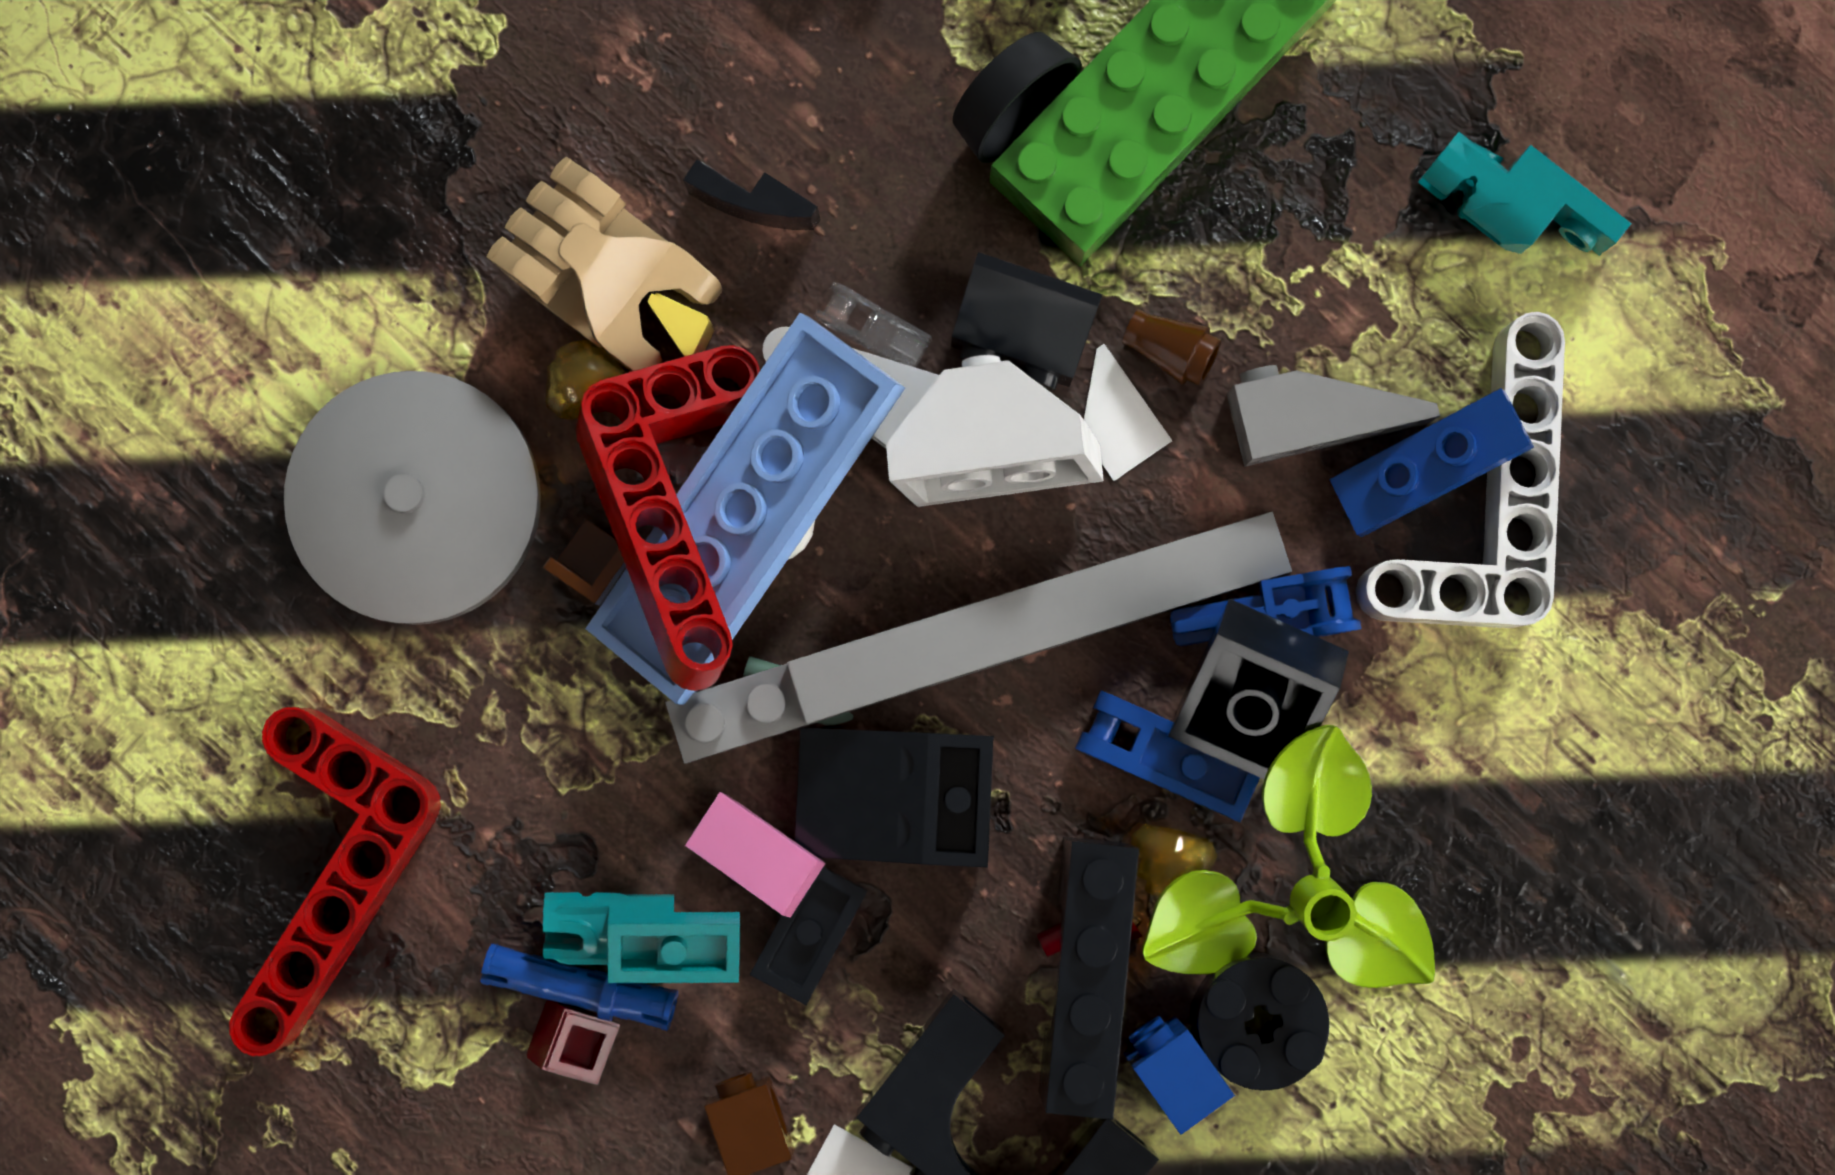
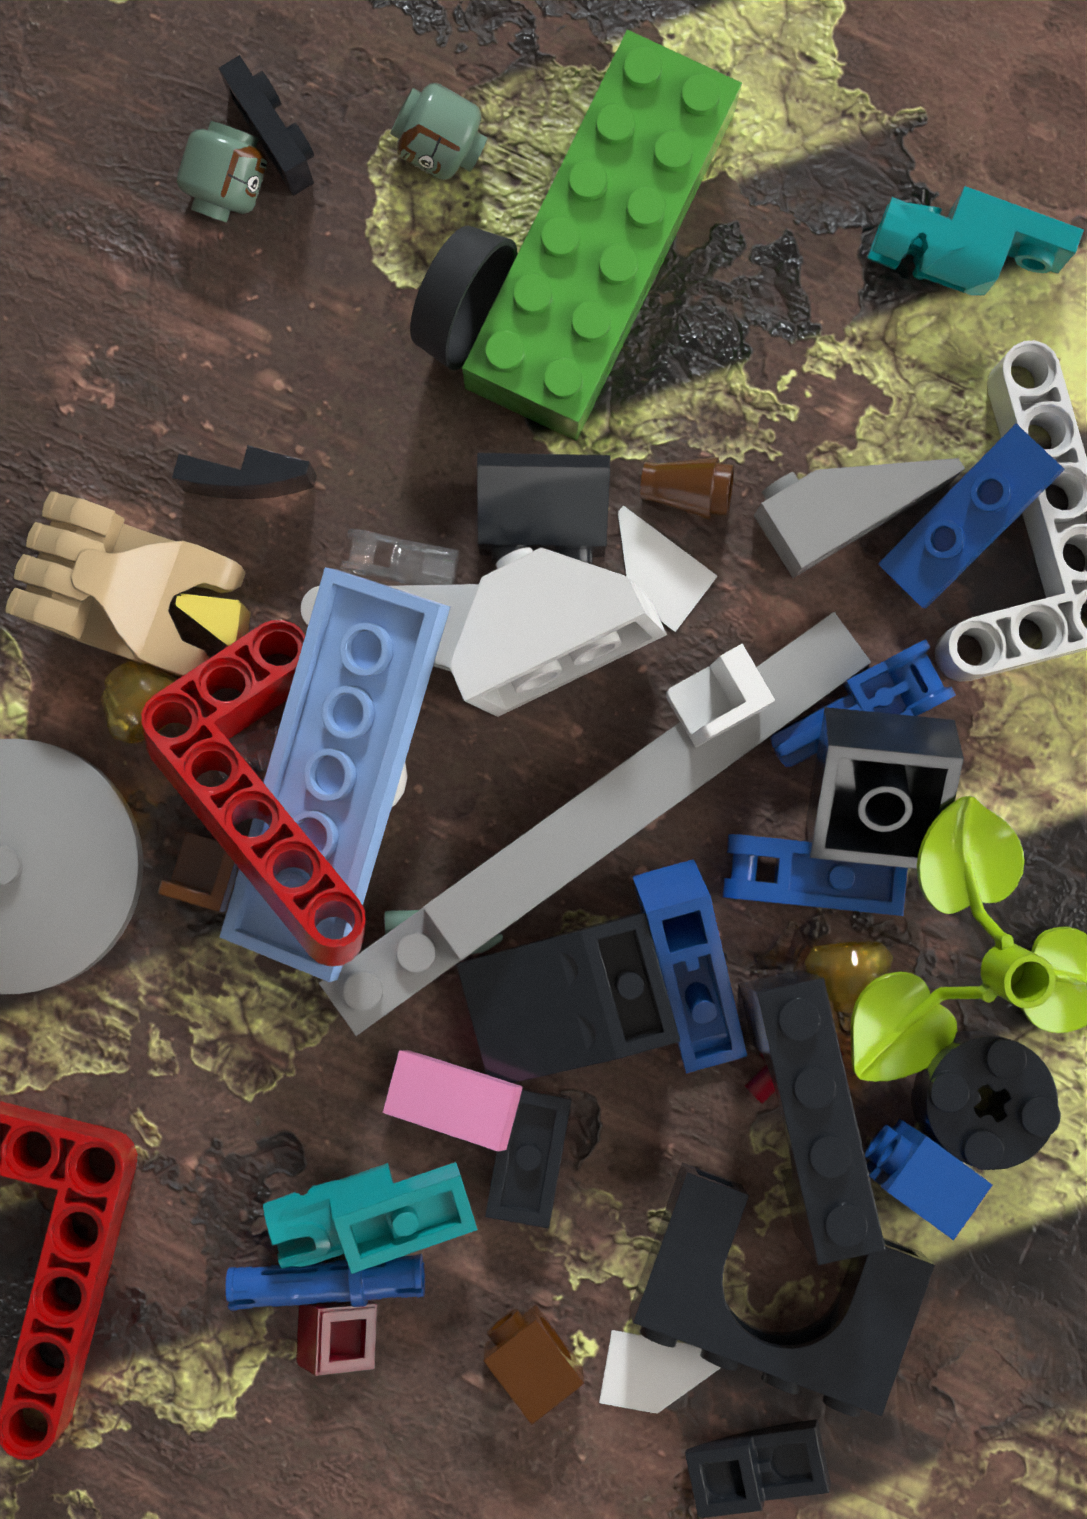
camera: 25 degrees left, 0 degrees up
none -> blue slope [632,859,747,1074]
none -> white panel [666,644,776,748]

